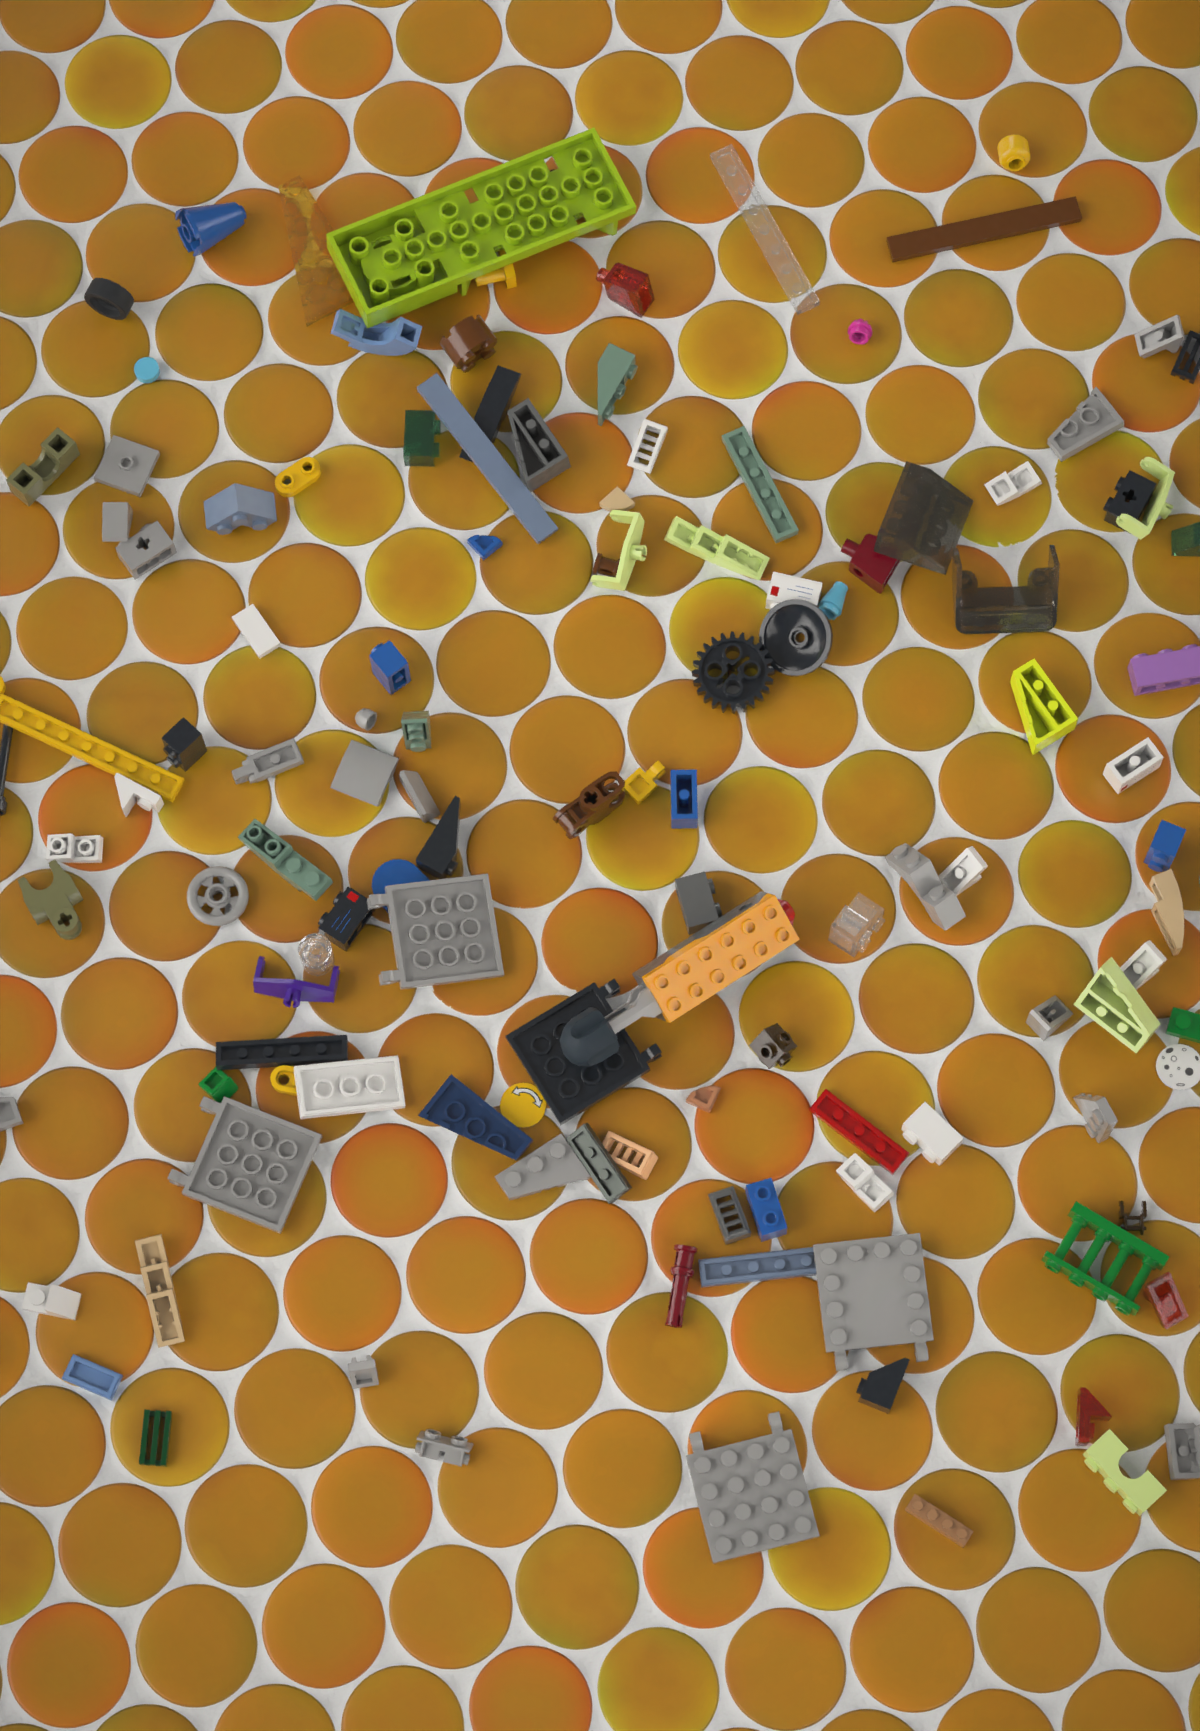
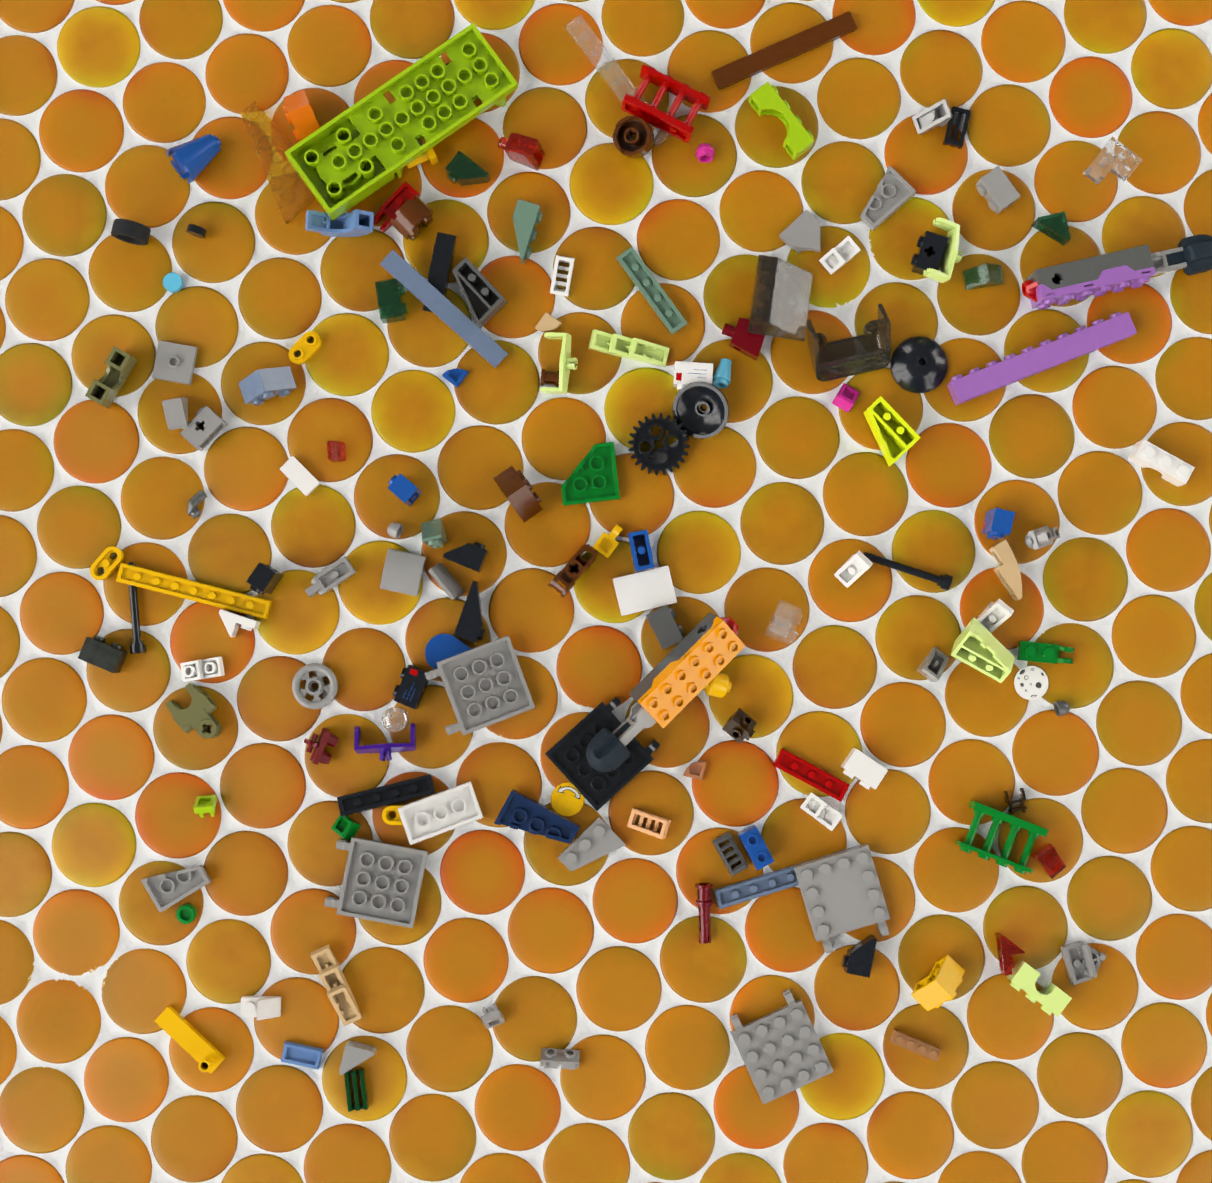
camera: 10 degrees left, 15 degrees up
sand green slope [238,819,333,901] -> none
pearl dark grey tile [566,1123,632,1204] -> none
light grey arch [885,843,966,931] -> none
light grey wing [1073,1093,1118,1143] -> none
white brick [1103,737,1163,794] -> none
none -> black tile [186,224,207,238]
none -> dark grey arm [187,490,207,519]
none -> lime tile [193,794,217,818]
none -> orange brick [283,89,320,141]
none -> dark red hips [304,728,339,765]
none -> clear red slope [327,441,346,462]
none -> light grey slope [339,1040,377,1075]
none -> red hinge [373,181,420,233]
none -> black slope [443,542,488,573]
none -> clear green slope [445,151,491,186]
none -> reddish brown brick [493,466,543,523]
none -> green plate [561,442,620,506]
none -> reddish brown brick [613,116,654,158]
none -> white tile [613,565,677,616]
none -> red fence [621,64,711,143]
none -> yellow head [703,672,732,698]
none -> lime arch [748,82,814,160]
none -> light grey slope [779,210,821,253]
none -> dark pink slope [832,383,860,412]
none -> black piece [863,552,953,591]
none -> black dish [890,336,948,394]
none -> yellow brick [911,955,965,1011]

